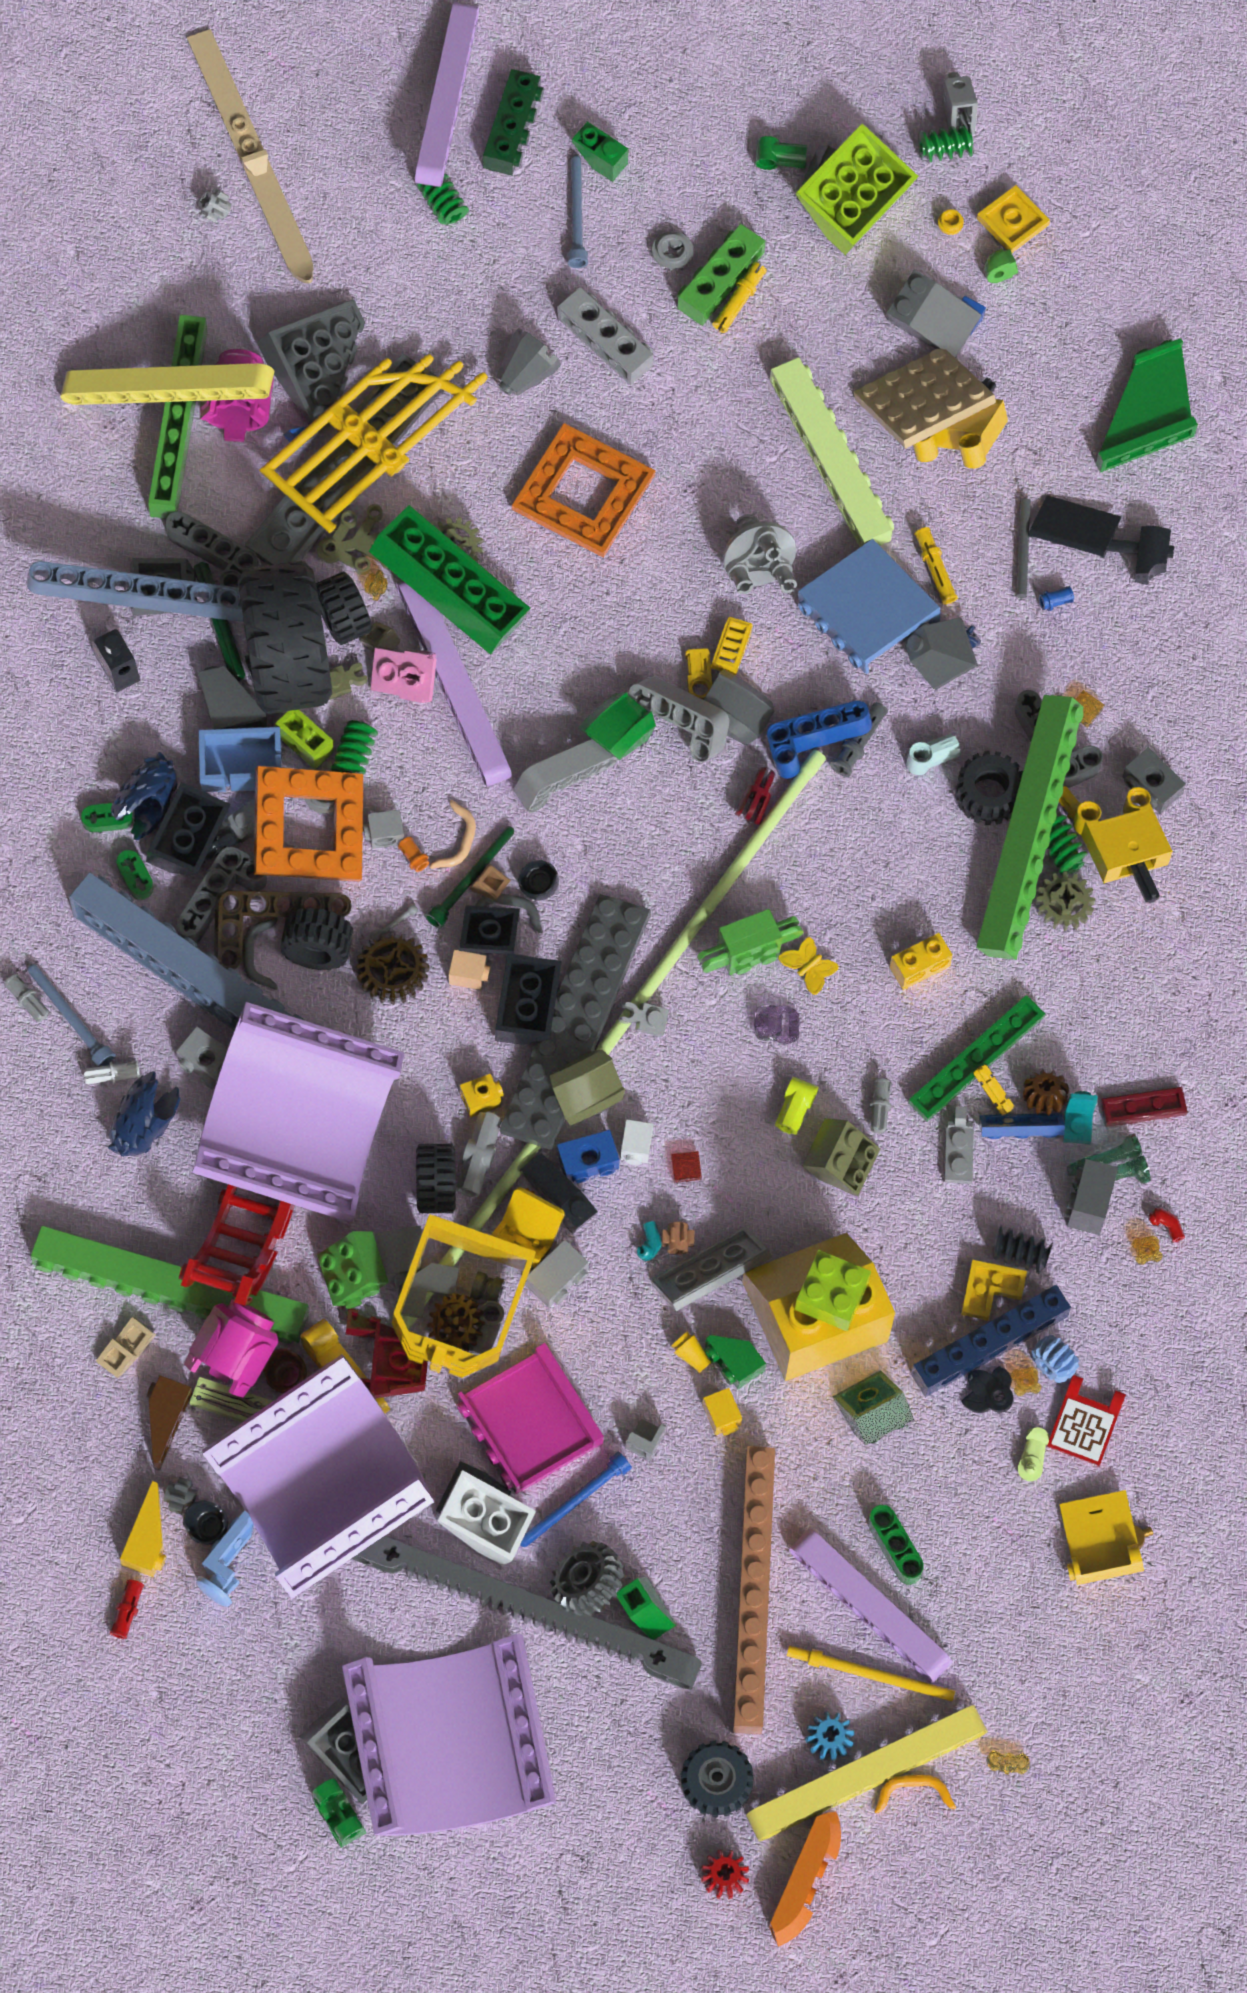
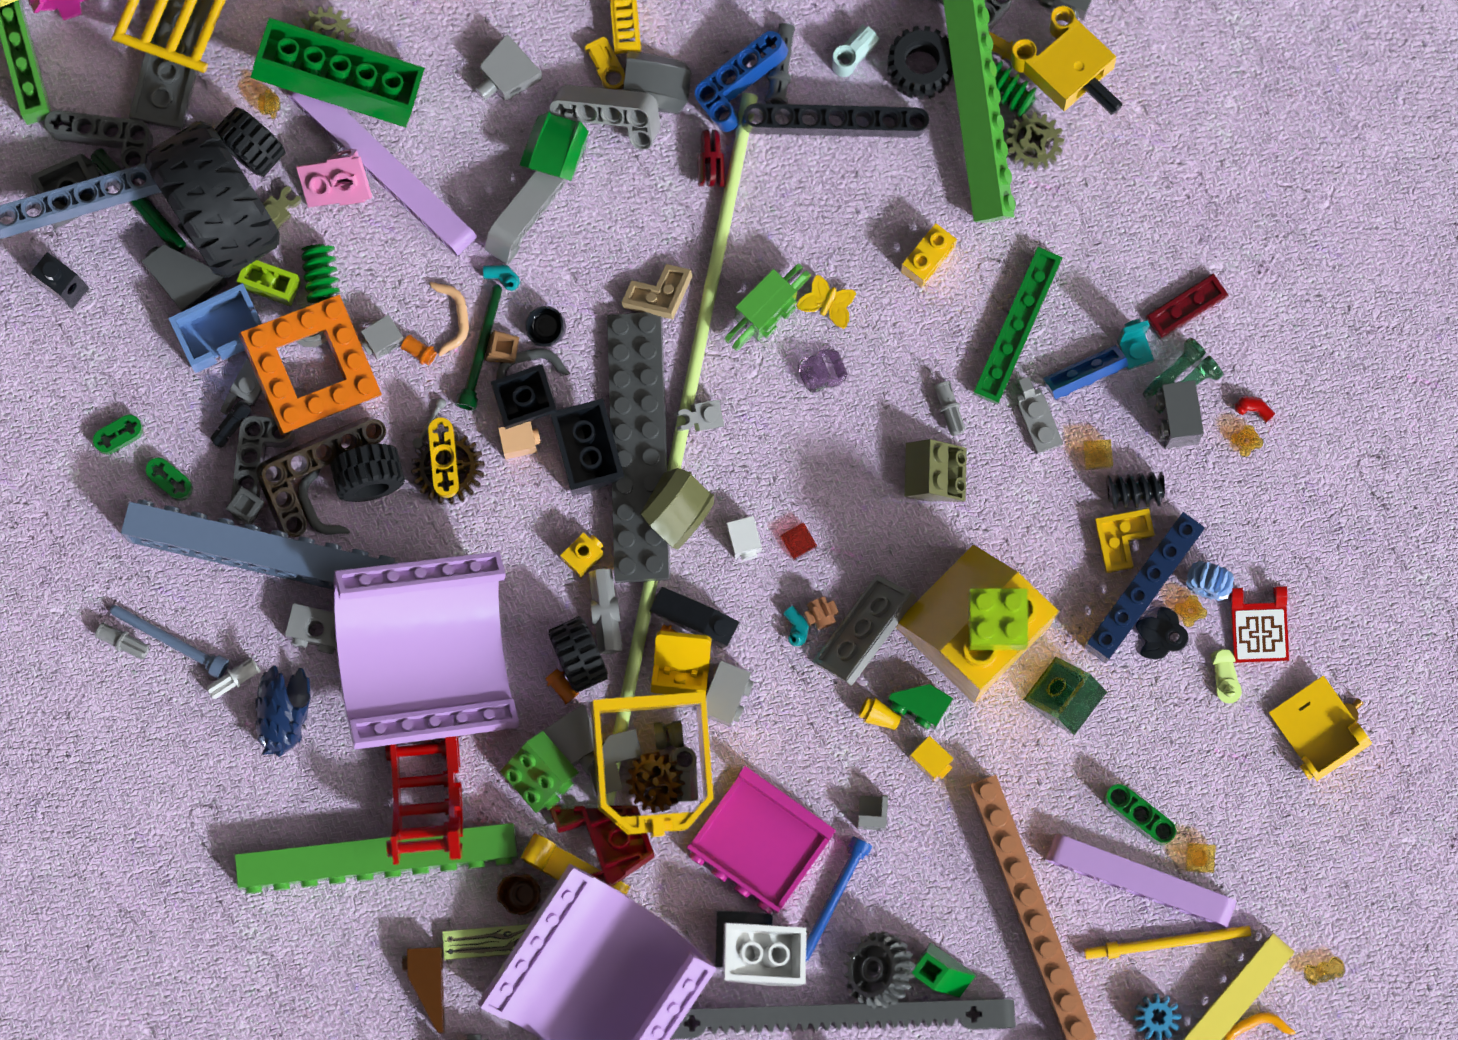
camera: 20 degrees left, 10 degrees up
tan slope [96,1317,156,1378] -> none
dark blue head [111,752,178,841] -> none
black slope [146,782,231,876] -> none
dark pink piece [183,1298,279,1398] -> none
olive plant [317,504,388,575] -> none
dark tan slope [359,621,400,652] -> none
blue brick [557,1130,620,1184] -> none
neon yellow piece [775,1076,819,1135] -> none
yellow axle [973,1065,1014,1115] -> none
reddish brown gear [1022,1069,1069,1116] -> none
none -> dark grey tile [225,486,265,524]
none -> yellow beam [428,417,459,498]
none -> light grey torso [475,34,542,101]
none -> teal arm [483,265,520,291]
none -> orange pin [545,668,579,705]
none -> tan plate [622,264,693,320]
none -> black beam [742,103,930,138]
none -> clear yellow plate [1083,439,1113,470]
none -> clear yellow plate [1185,843,1216,874]

